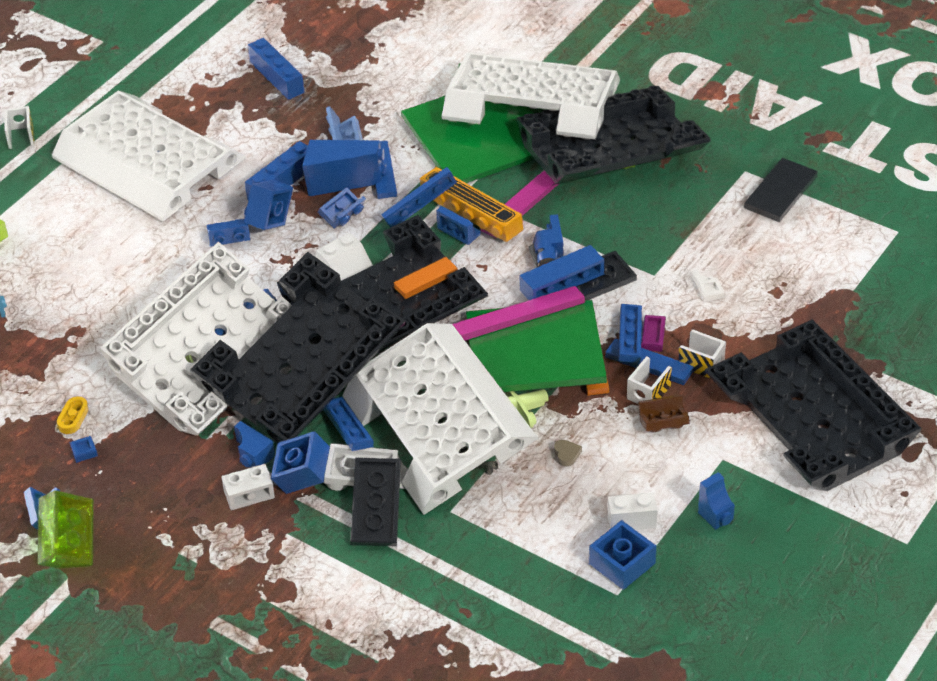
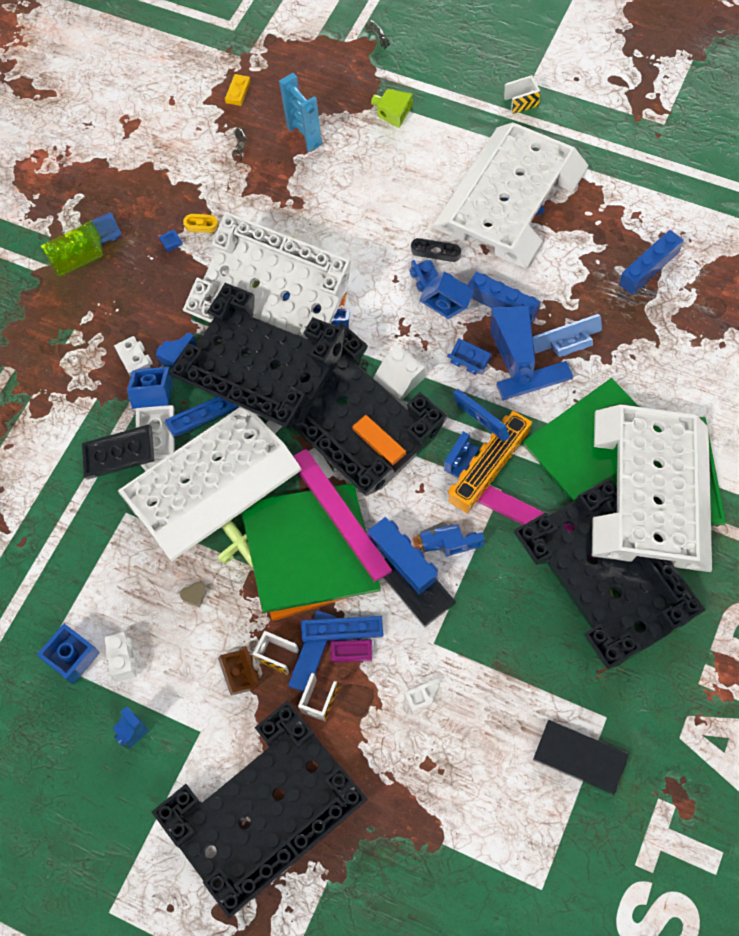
camera: 85 degrees right, 20 degrees up
none -> black beam [411,238,461,262]

